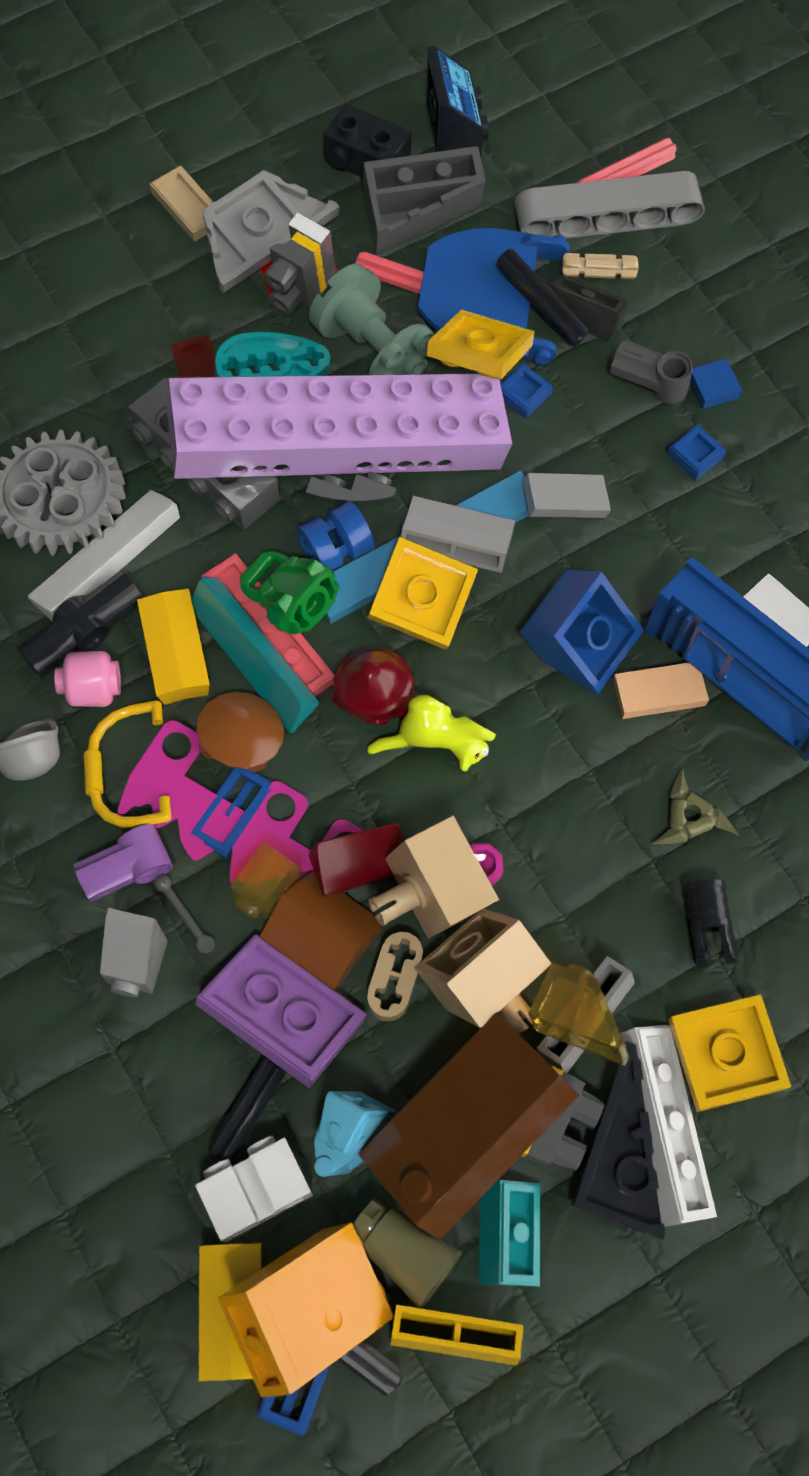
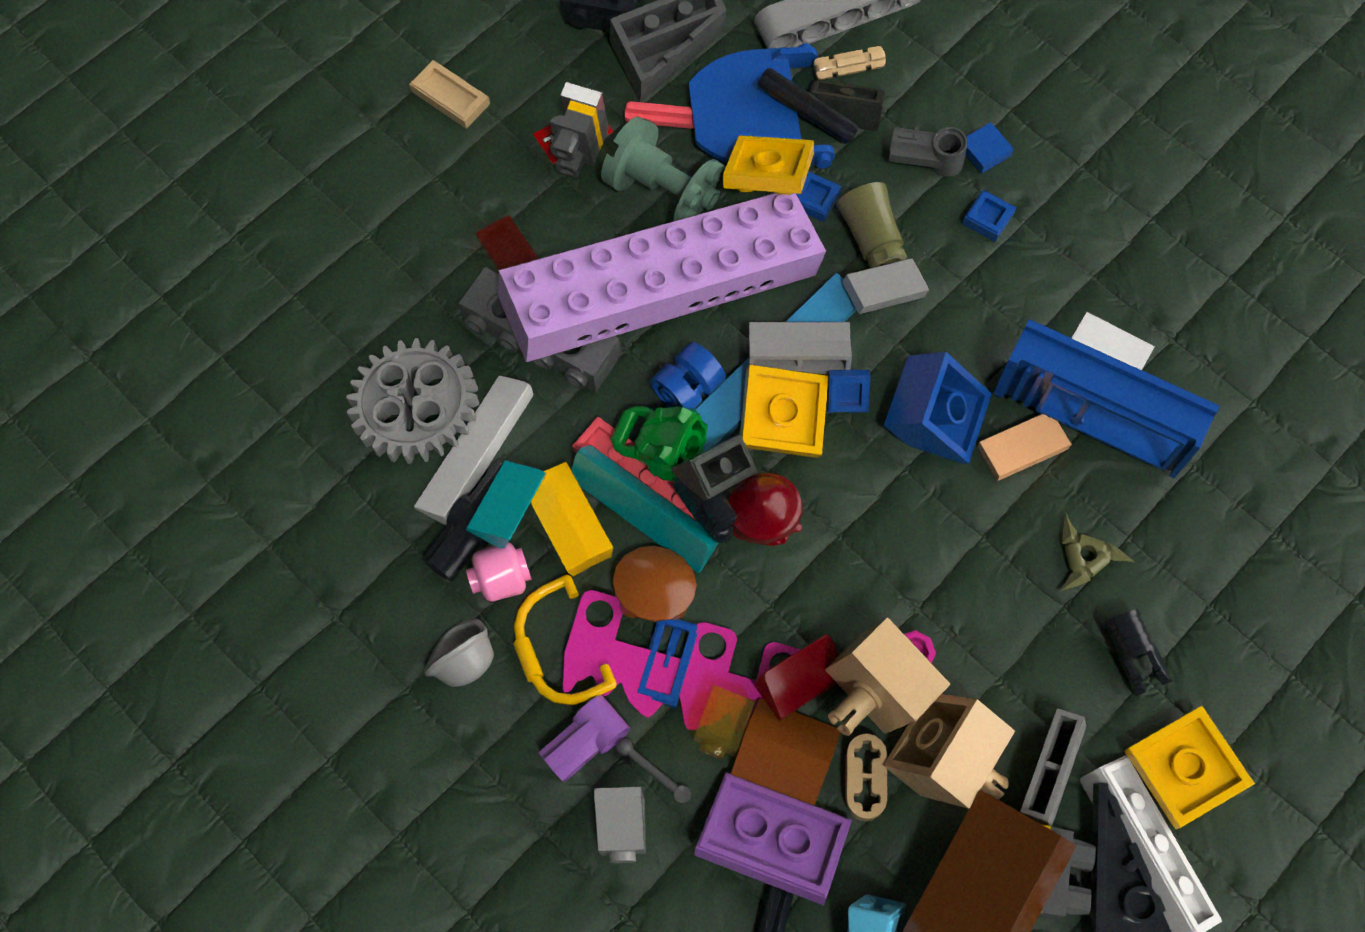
camera: 10 degrees left, 0 degrees up
light grey wing [203,170,340,293] -> none
teal piece [214,332,330,377] -> none
dark grey slope [306,472,398,506] -> none
neon yellow animal [367,695,496,771] -> none
clear yellow slope [528,962,629,1066] -> none
none -> teal slope [466,460,546,549]
none -> pearl dark grey slope [671,434,758,501]
none -> black hinge [673,478,737,544]
none -> blue tile [827,370,870,412]
none -> olive plant [836,182,907,269]

